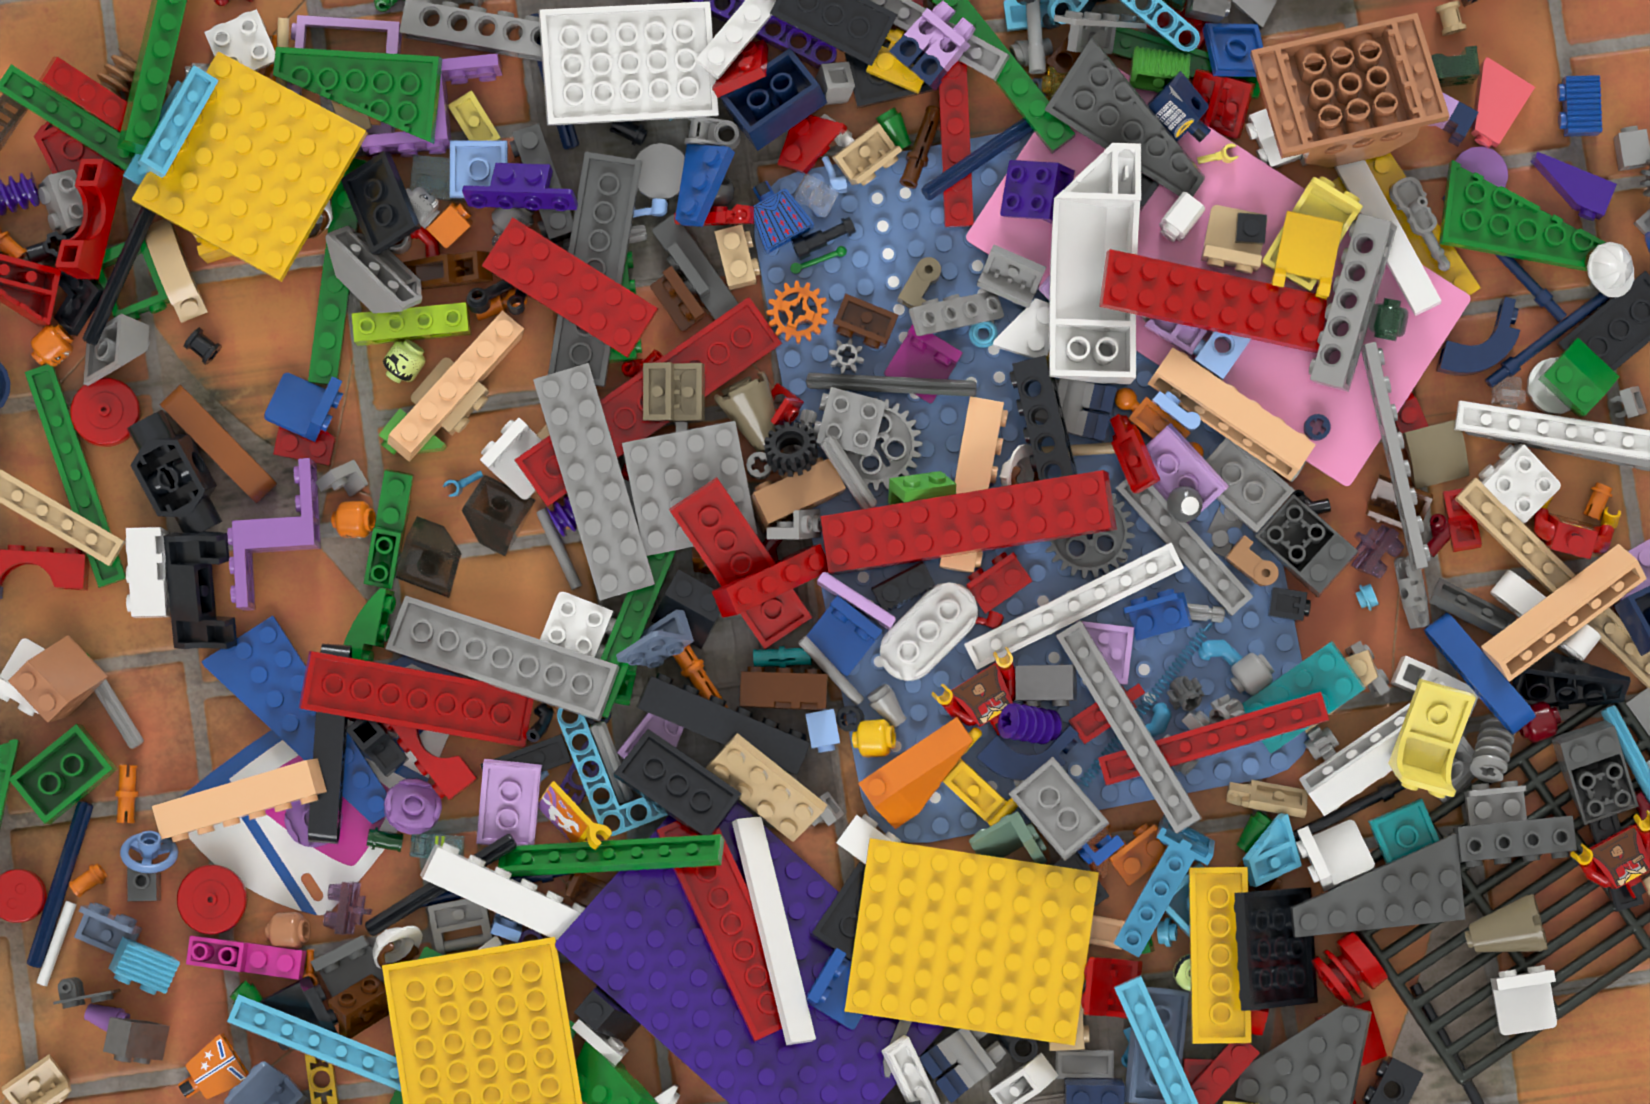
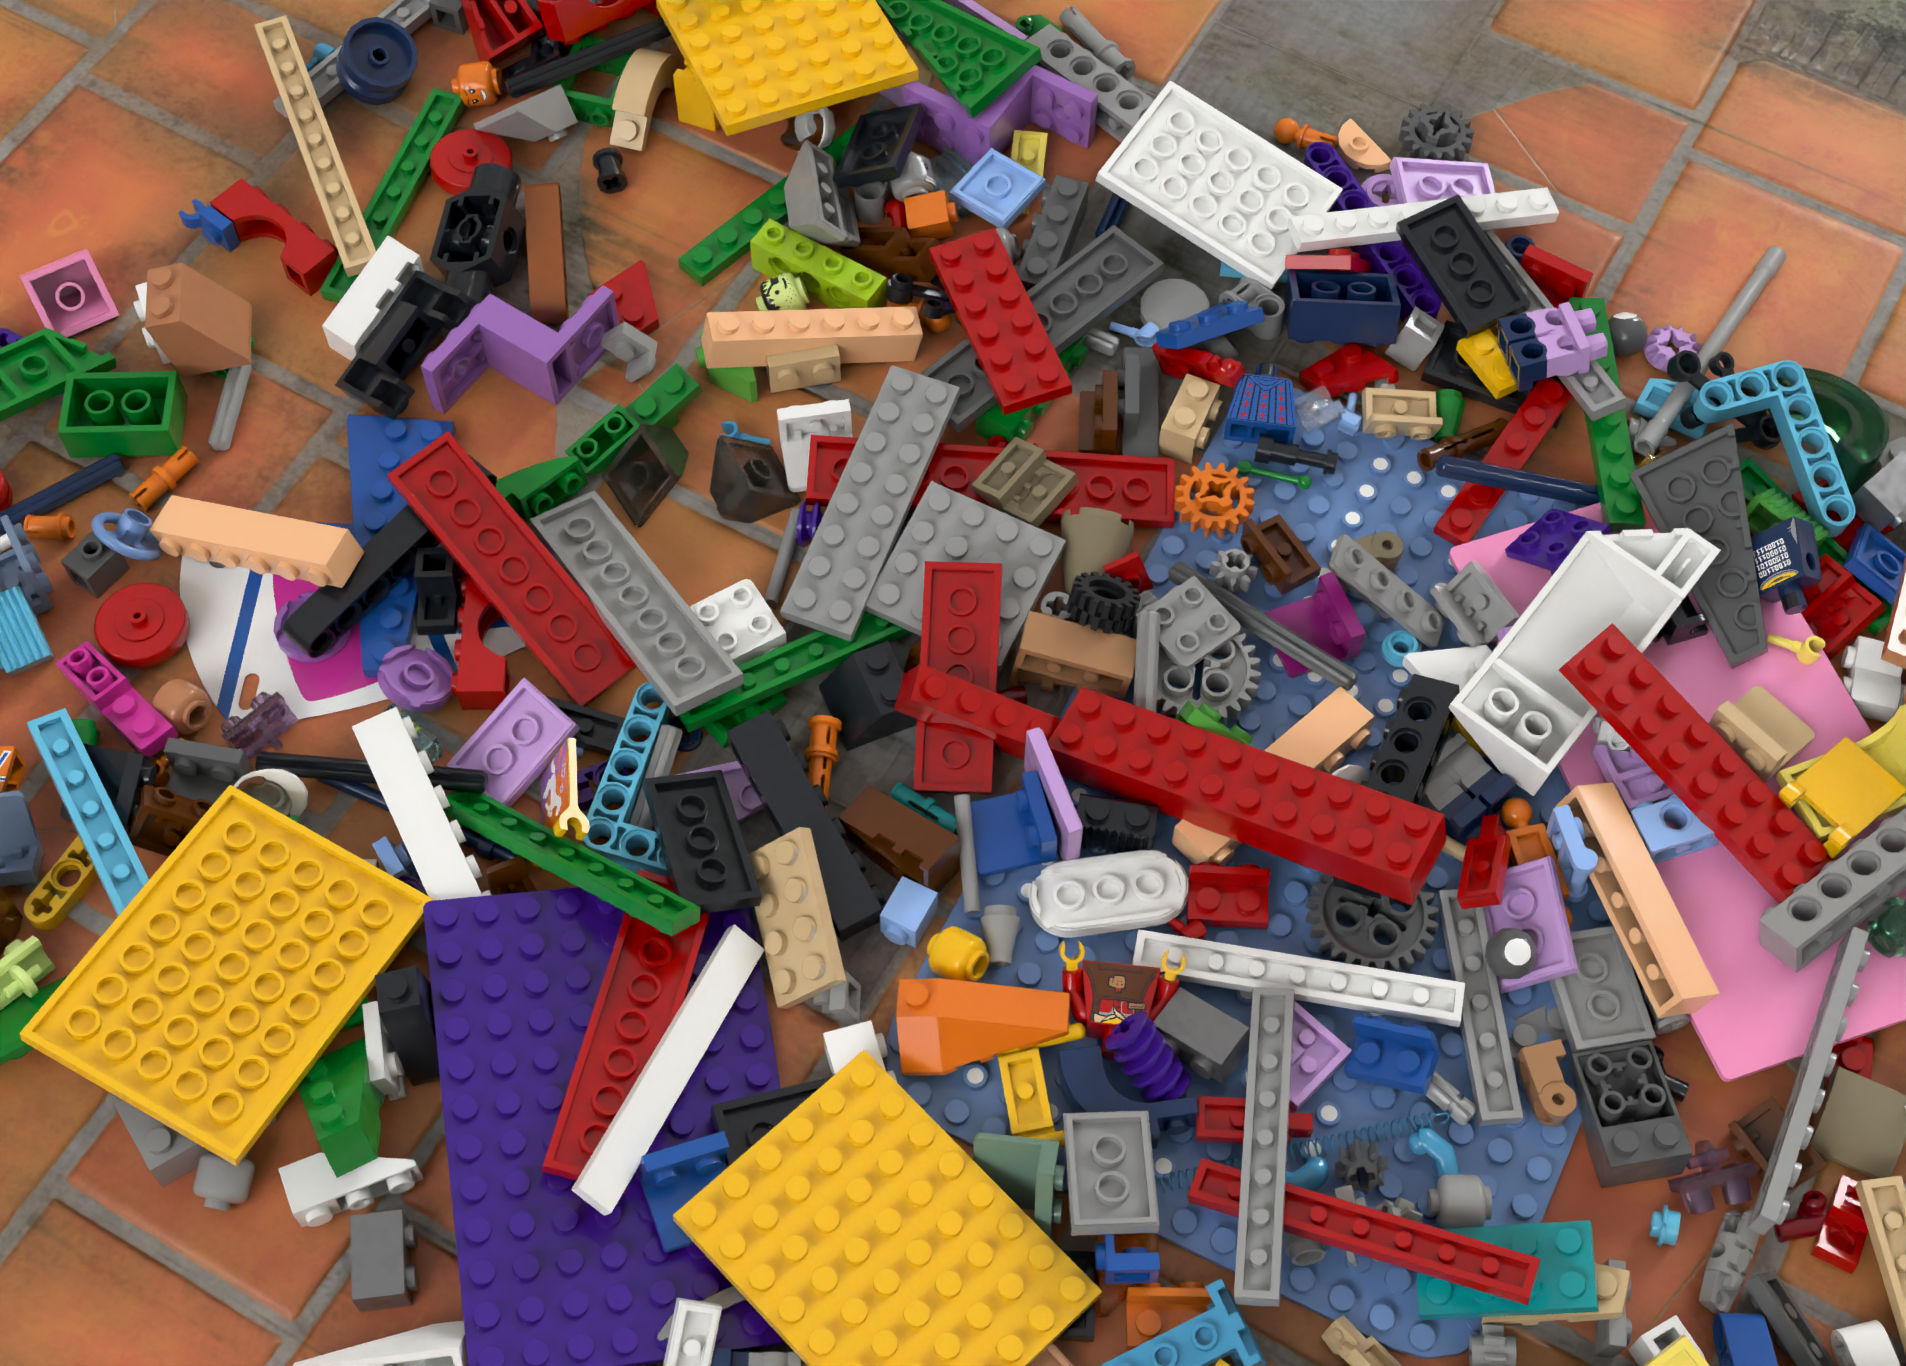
camera: 40 degrees right, 25 degrees down
blue bracket [264,373,343,442] -> none
orange head [331,501,376,538] -> none
dark green pin [366,827,404,852] -> none
light grey plate [427,899,493,955] -> none
dark purple bracket [462,163,578,211] -> none
black arm [526,702,554,742] -> none
black pin [610,121,648,146] -> none
sand blue bracket [616,609,694,668] -> none
light grey bracket [767,509,822,539] -> none
black bush [836,706,865,731] -> none
light grey bracket [1054,11,1147,54] -> none
white brick [1159,192,1205,242] -> none
black plate [1235,213,1267,245] -> none
black bracket [1268,587,1311,622] -> none
dark blue bush [1304,414,1331,441] -> none

